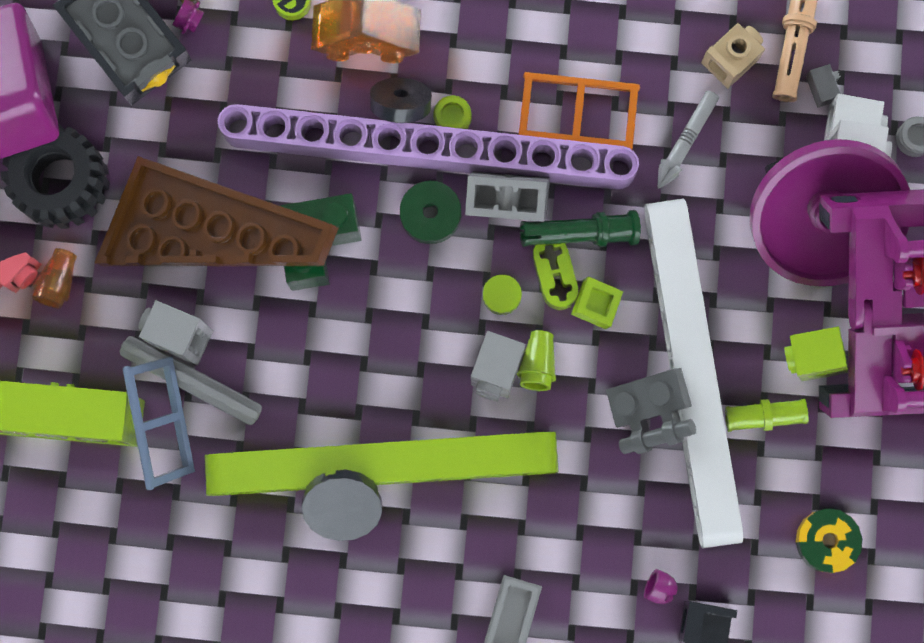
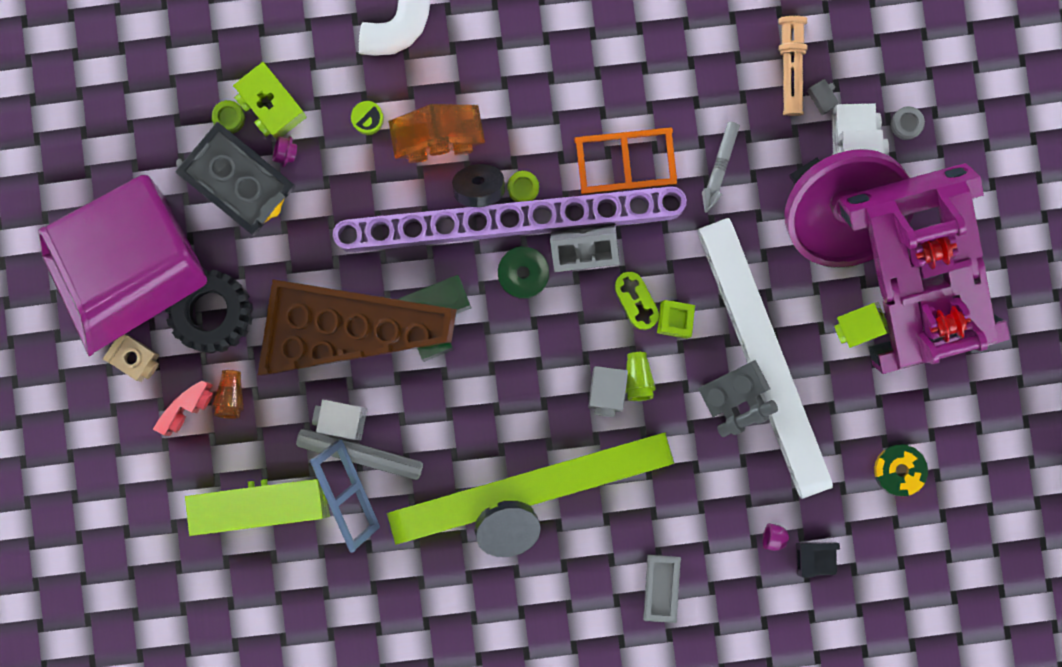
camera: 15 degrees left, 5 degrees up
lime tile [483,275,522,315] -> none
dark green pin [520,210,641,247] -> none
tan brick [701,23,765,89] -> none
lime pin [725,399,809,432] -> none

